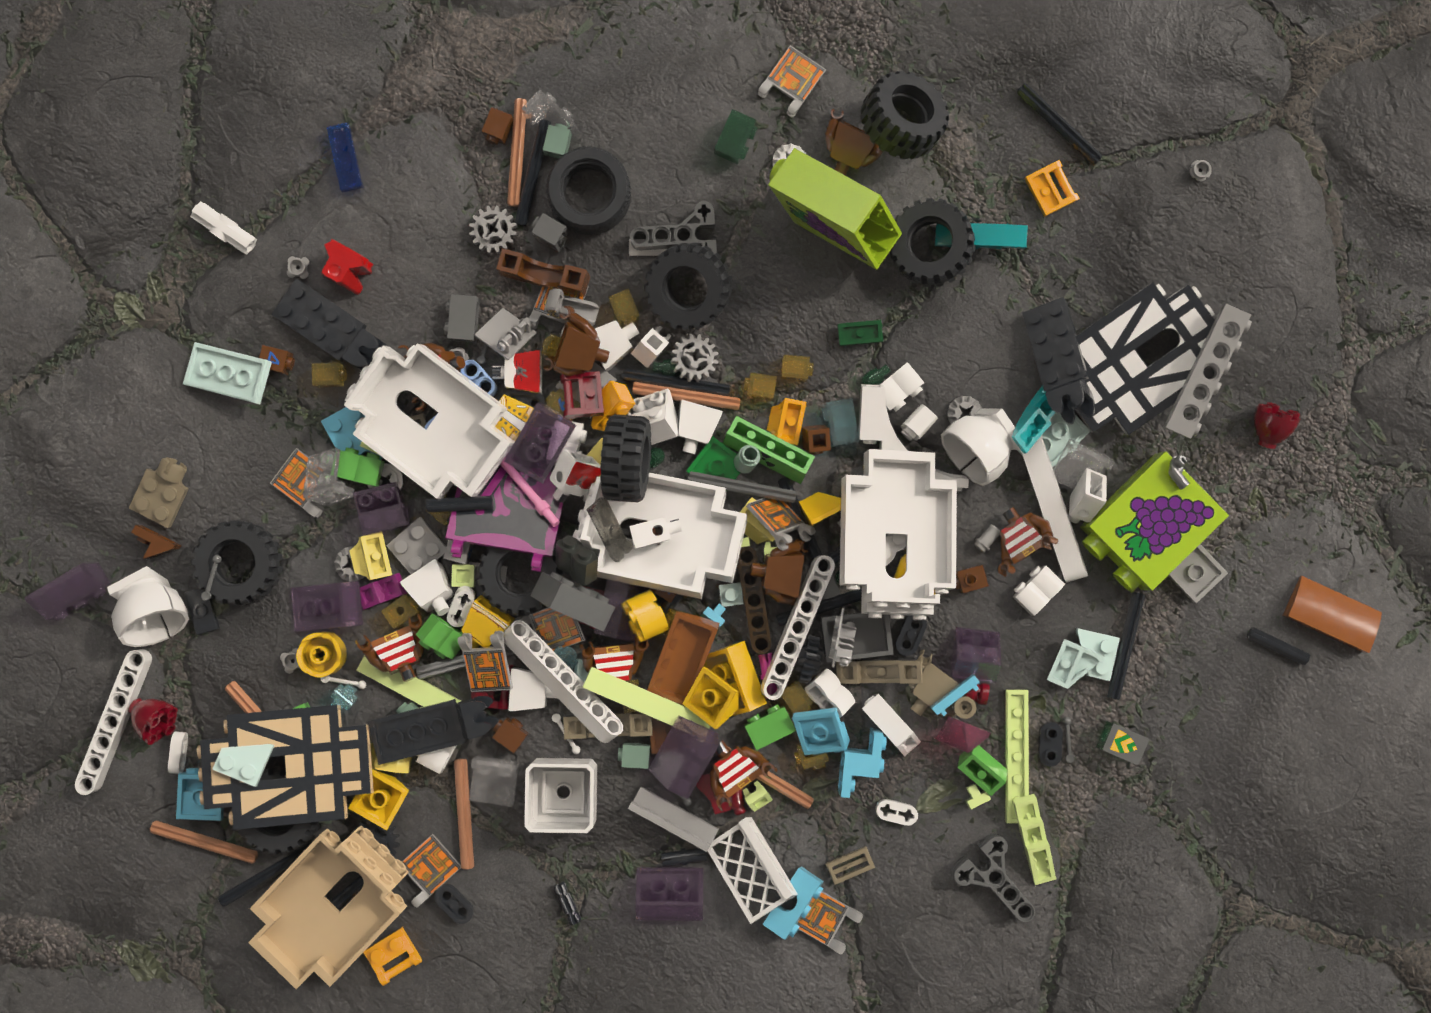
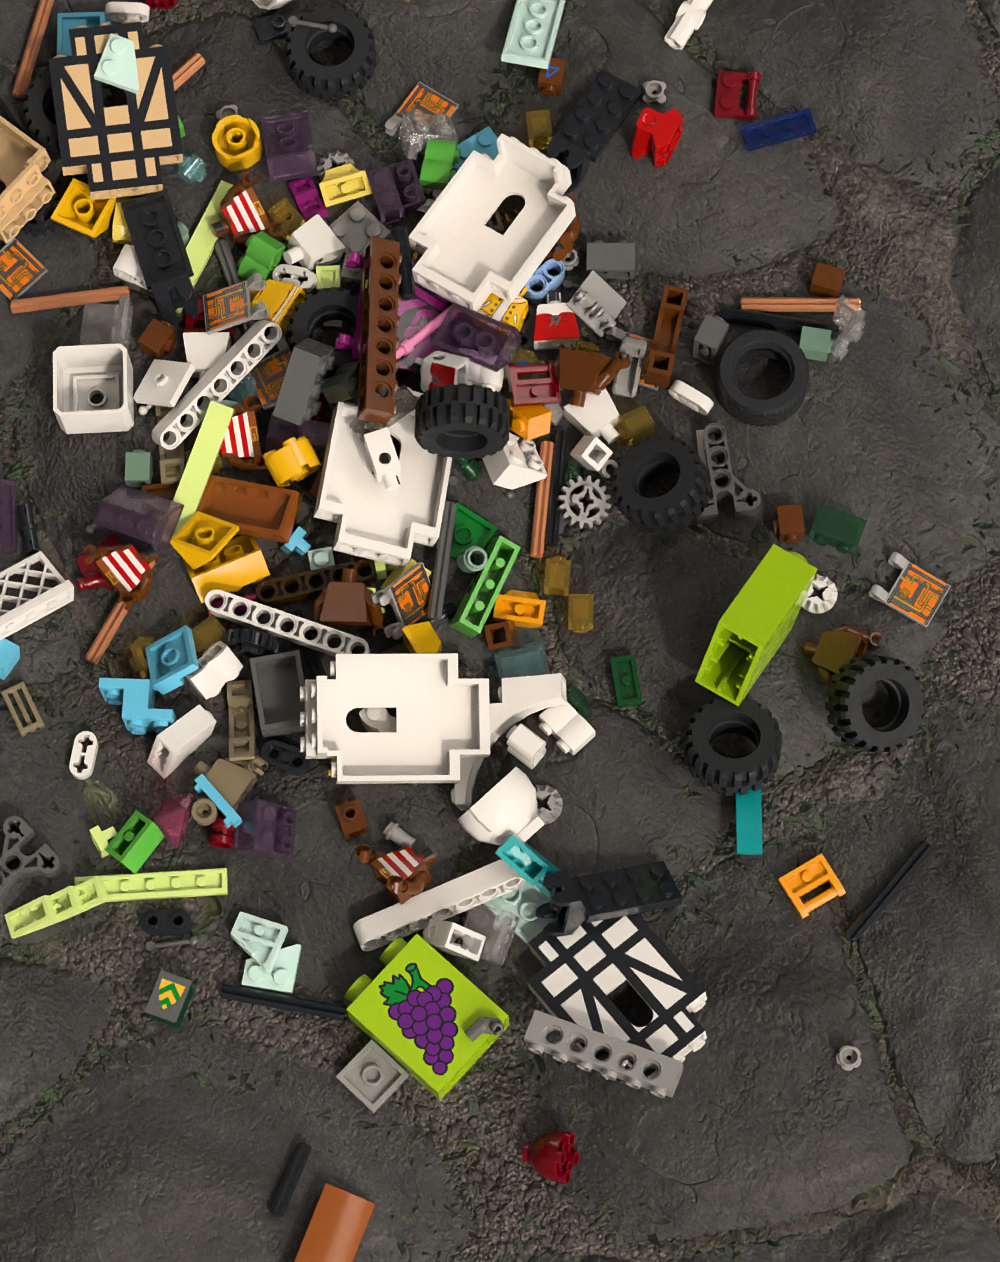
camera: 90 degrees right, 15 degrees down
white hinge [321,675,366,689] -> none
light grey gear [469,206,518,254] -> none
light grey fence [628,786,719,852] -> none
white torso [677,400,723,454] -> none
yellowish green tile [743,781,773,812] -> none
bright green brick [744,704,796,751] -> none
light grey hinge [829,608,857,667] -> none
white brick [1013,566,1065,616] -> none
none -> white plate [133,359,196,407]
none -> reddish brown brick [357,236,402,425]
none -> white beam [668,380,714,415]
none -> dark red plate [714,70,761,121]
none -> reddish brown brick [772,504,805,544]

